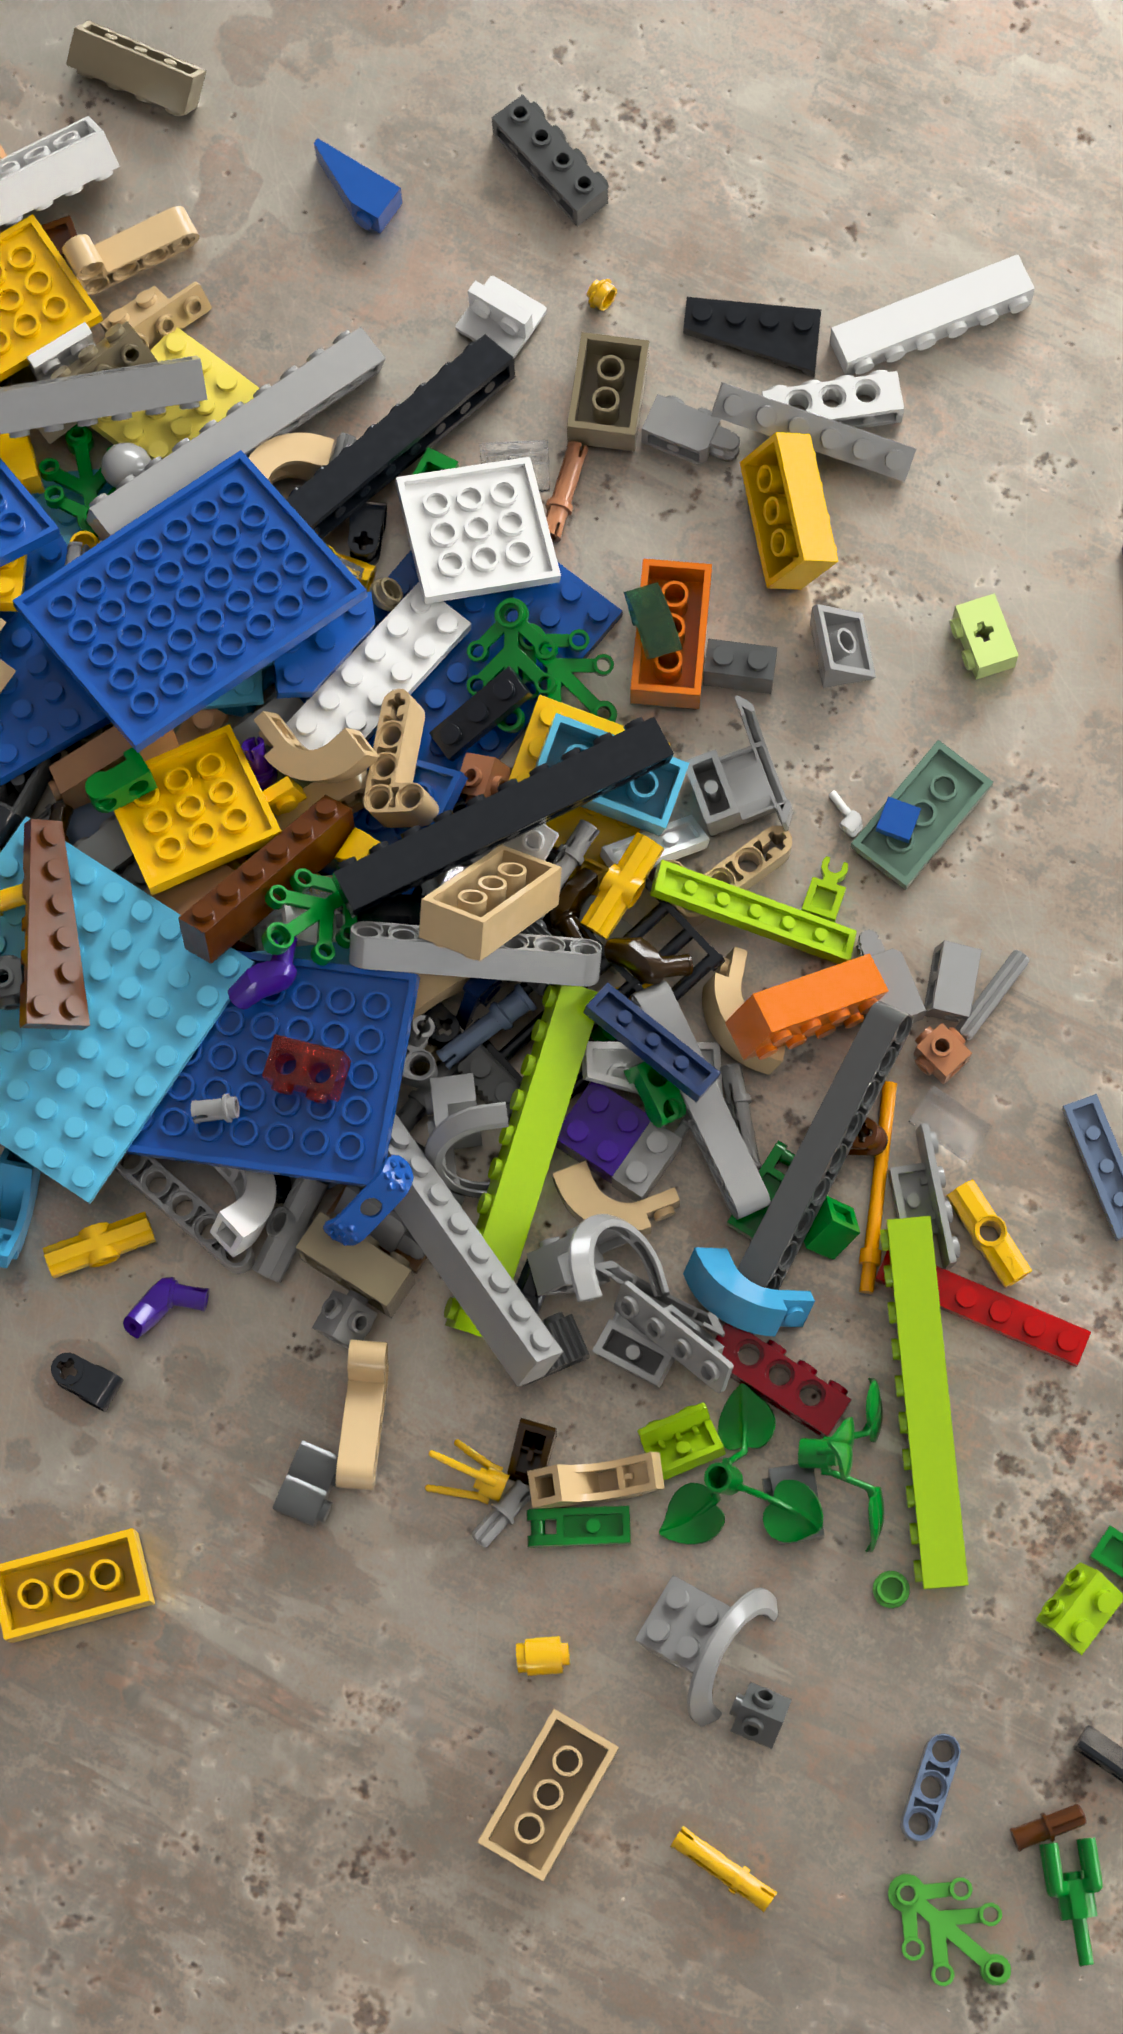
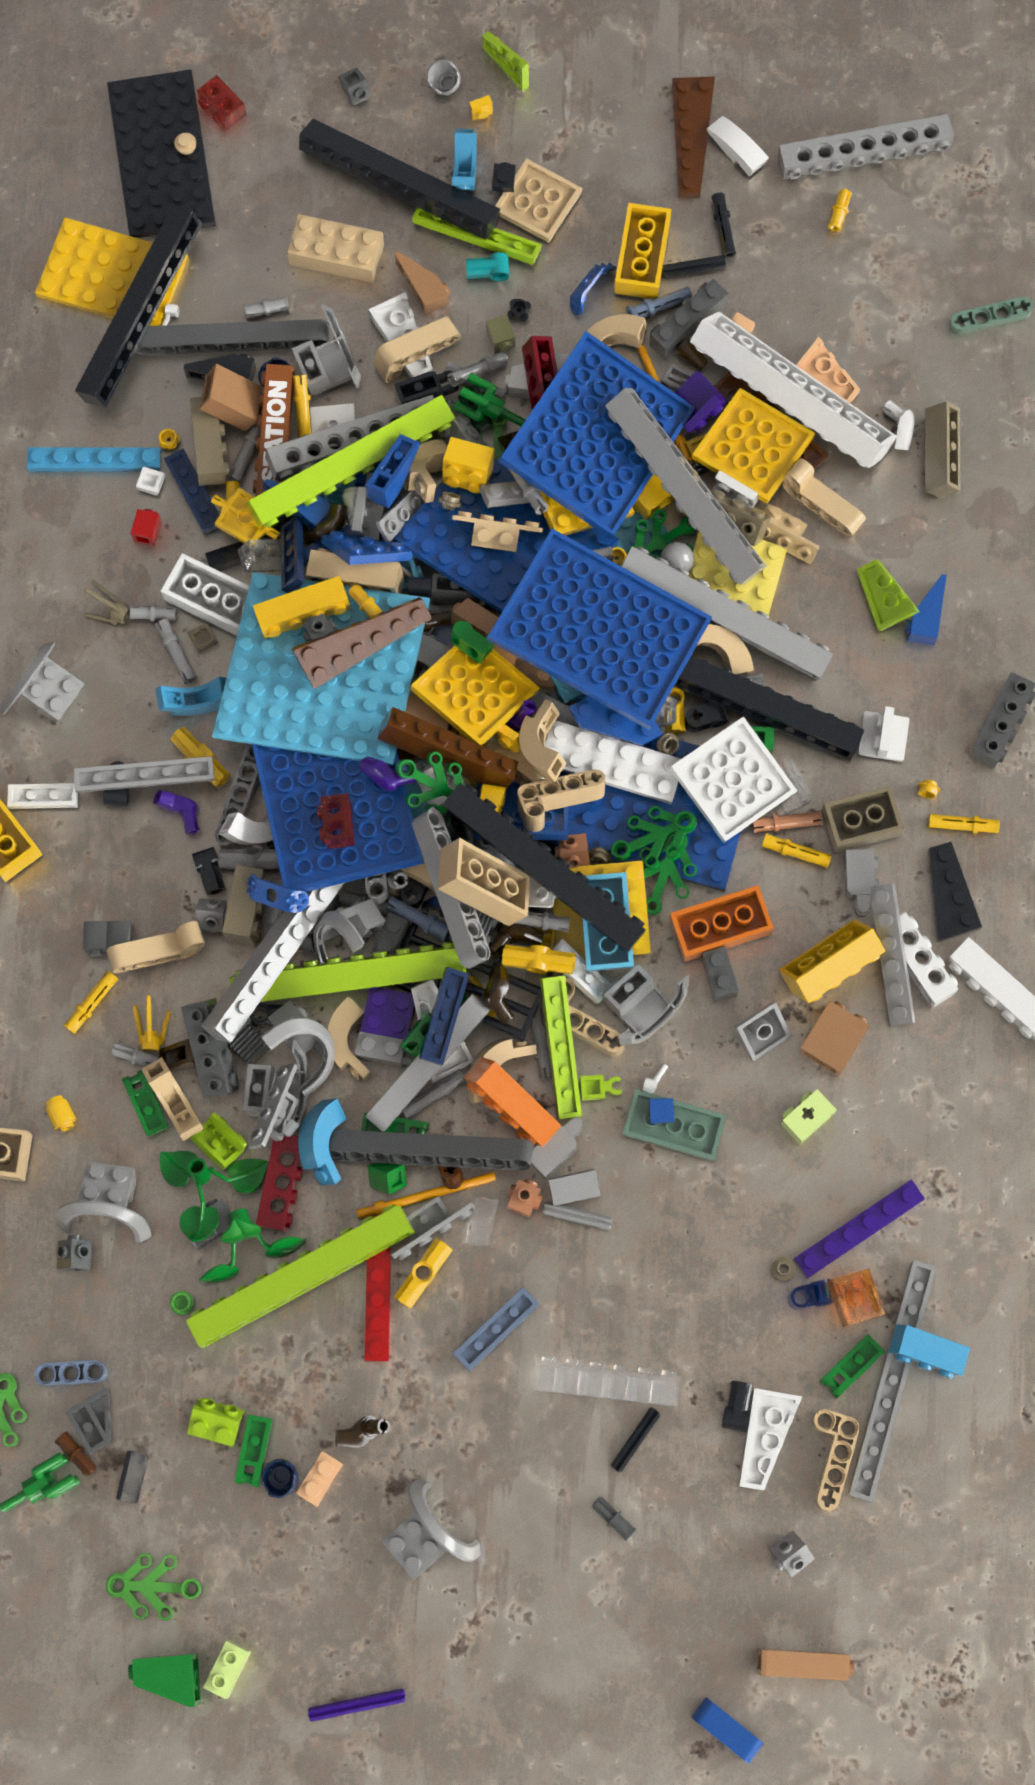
camera: 65 degrees right, 0 degrees up
light grey pin [191,1094,240,1124] -> none
black plate [429,666,533,762] -> none
clear green slope [624,582,682,659] -> none
none -> white plate [7,783,78,809]
none -> yellow pin [63,971,119,1034]
none -> dark grey wing [65,1388,112,1455]
none -> light grey plate [73,756,215,793]
none -> dark grey brick [181,998,238,1099]
none -> black piece [192,847,226,896]
none -> light grey pin [531,1008,552,1080]
none -> dark tan plate [589,847,612,865]
none -> yellow pin [761,833,832,869]
none -> medium nougat brick [799,1001,870,1077]
none -> lime wing [857,559,920,631]
none -> white arm [882,400,915,450]
none -> yellow pin [928,813,1000,834]

